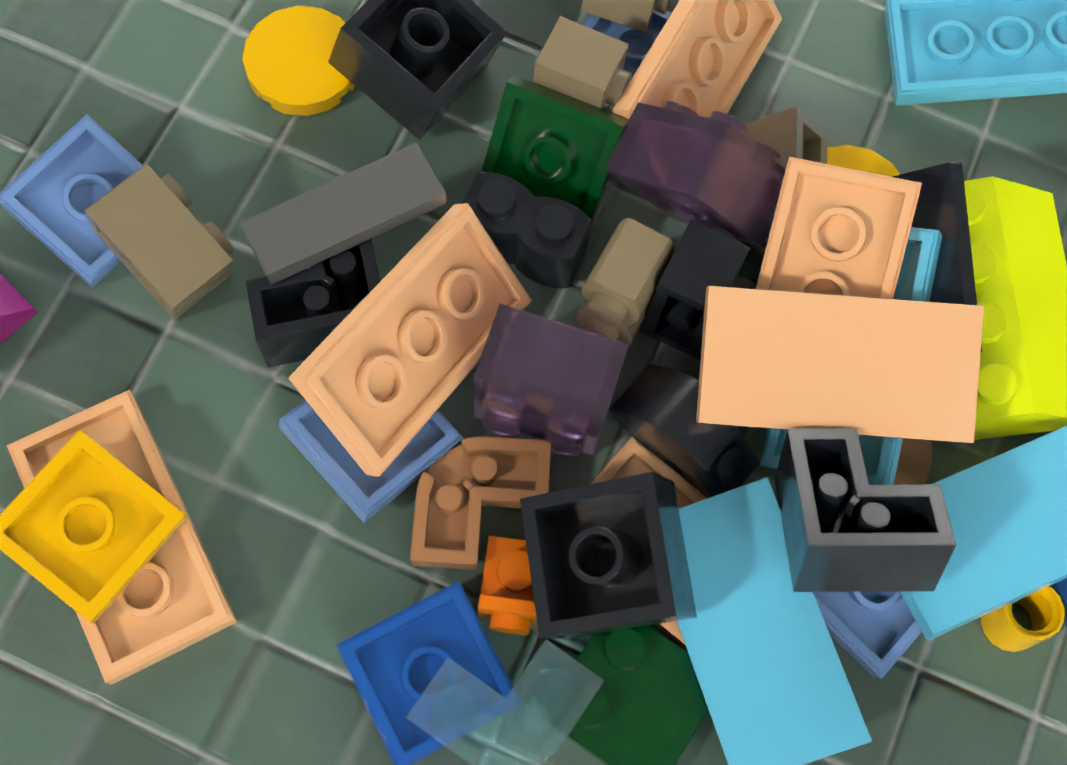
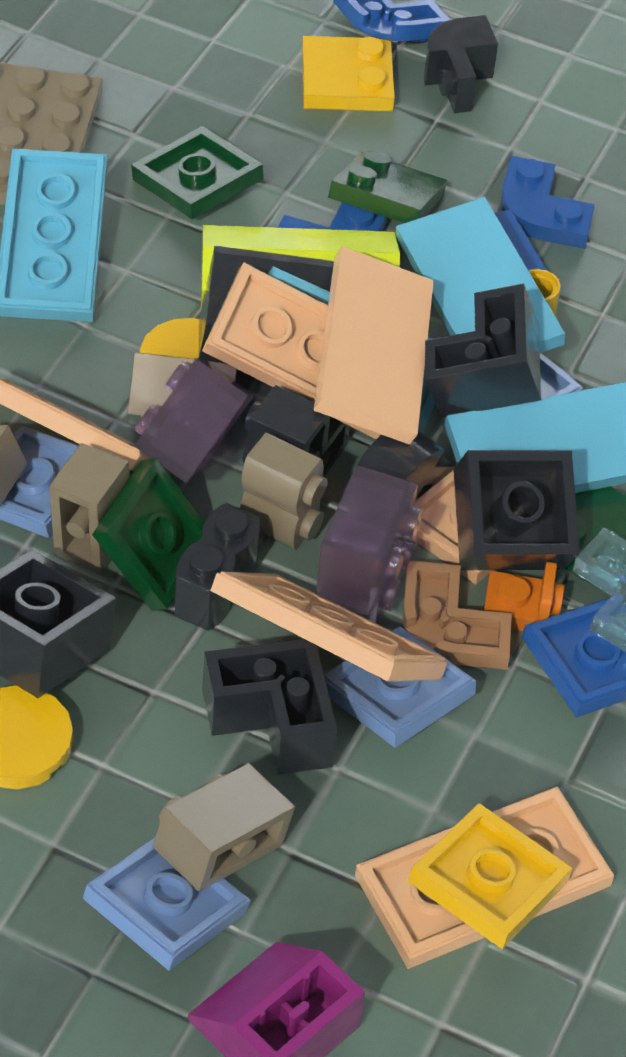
camera: 85 degrees left, 20 degrees down
dark grey tile [239,143,446,285] -> none

